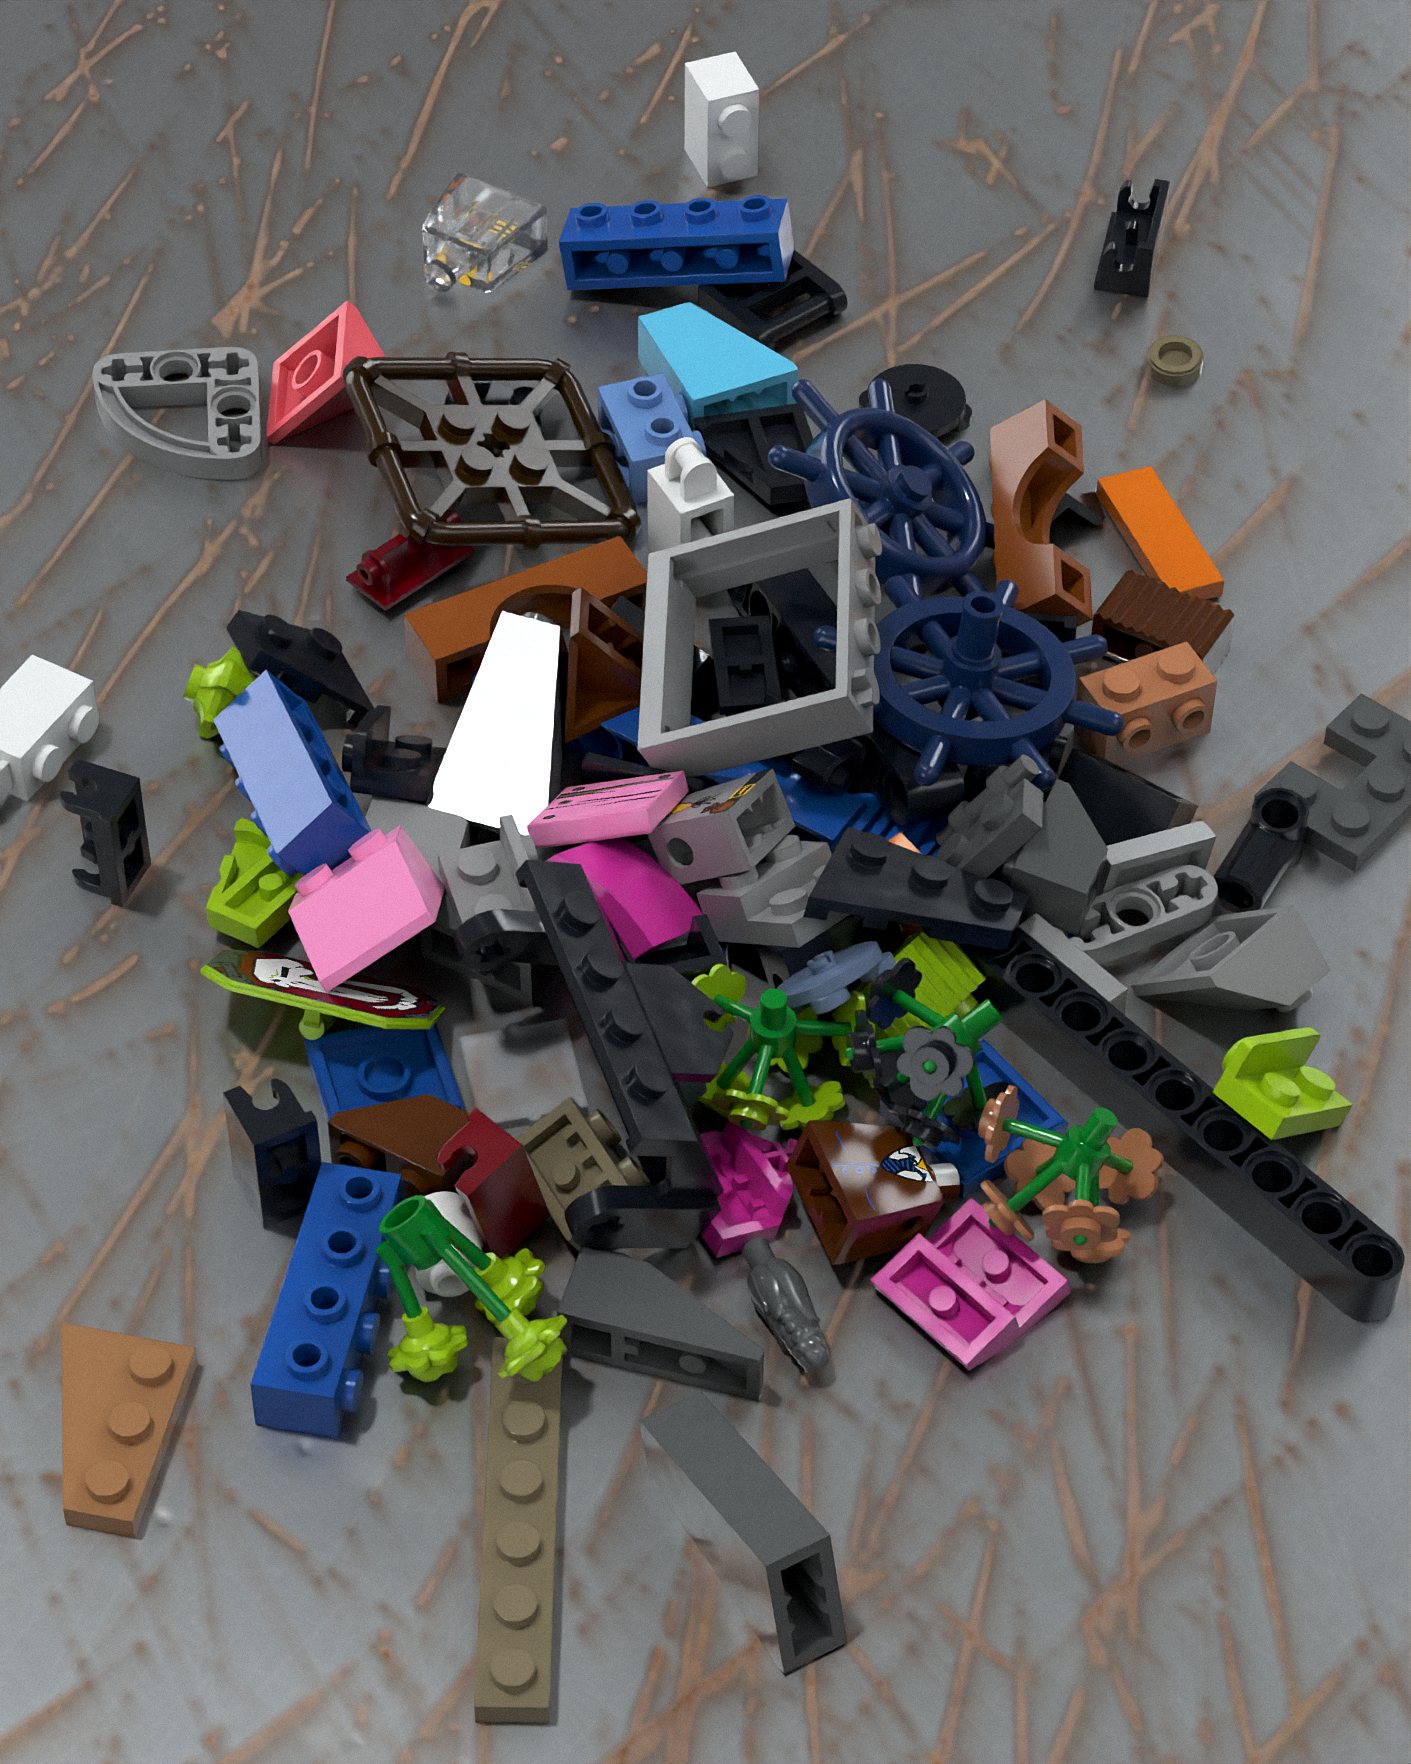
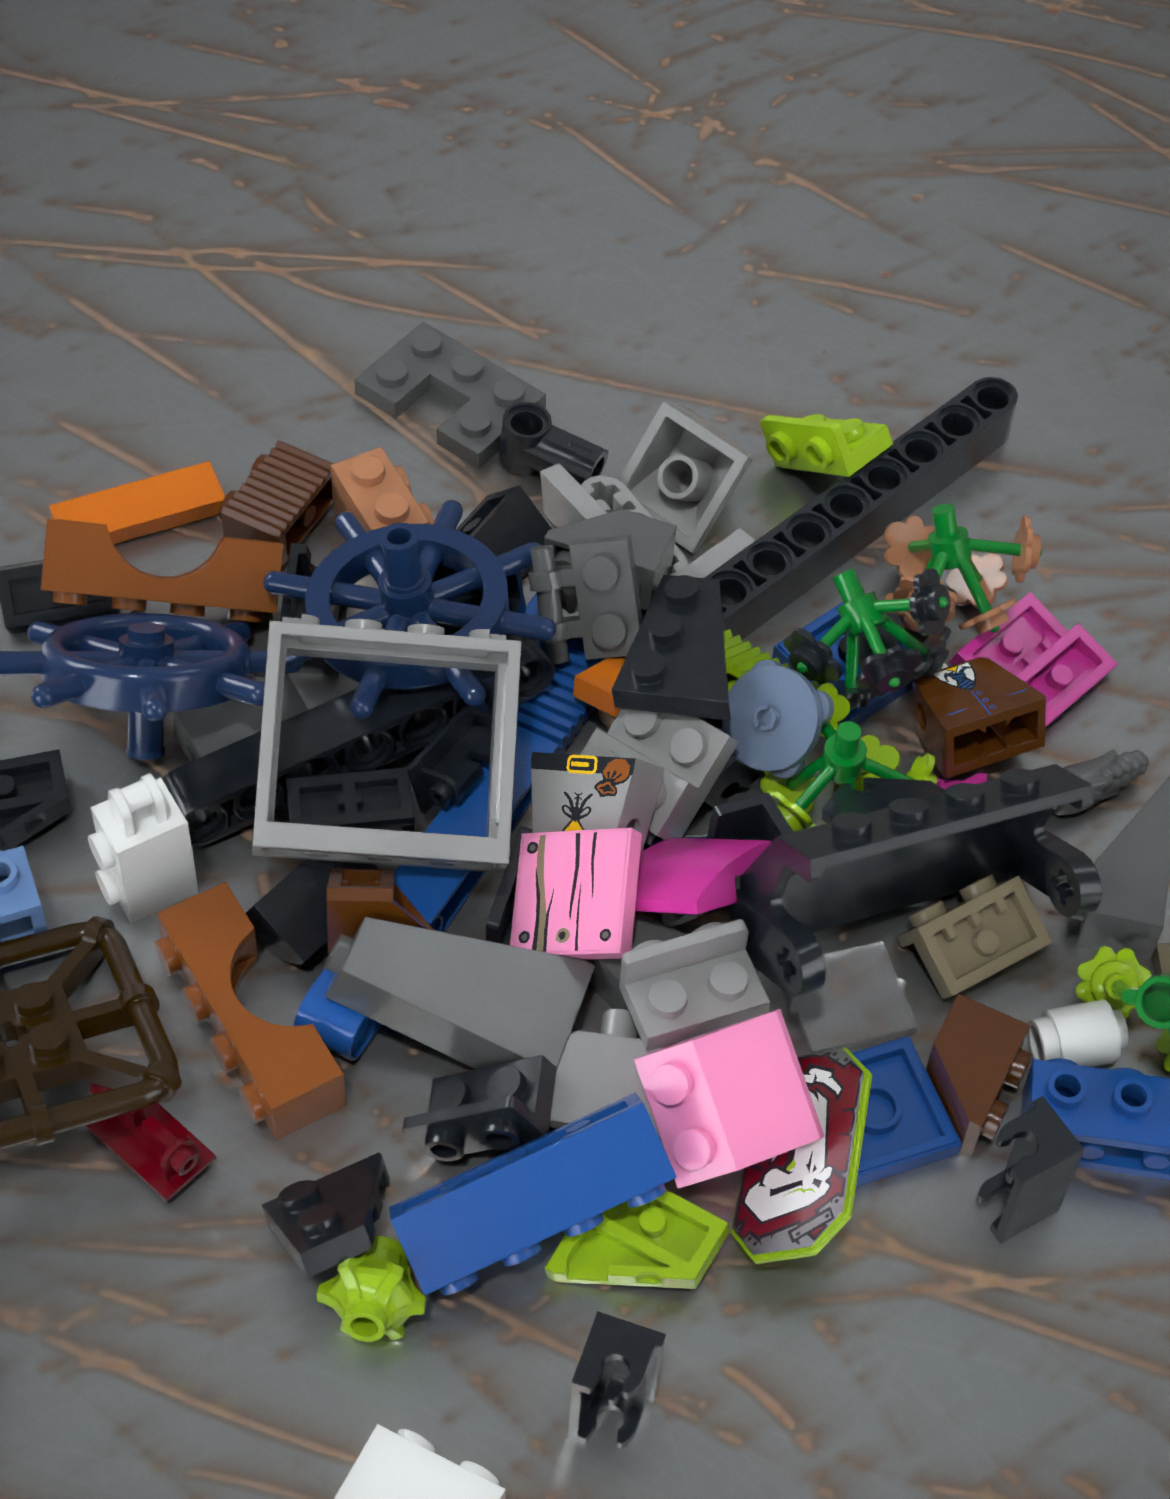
camera: 95 degrees left, 5 degrees up
dark red hinge [437,1107,550,1259] -> none

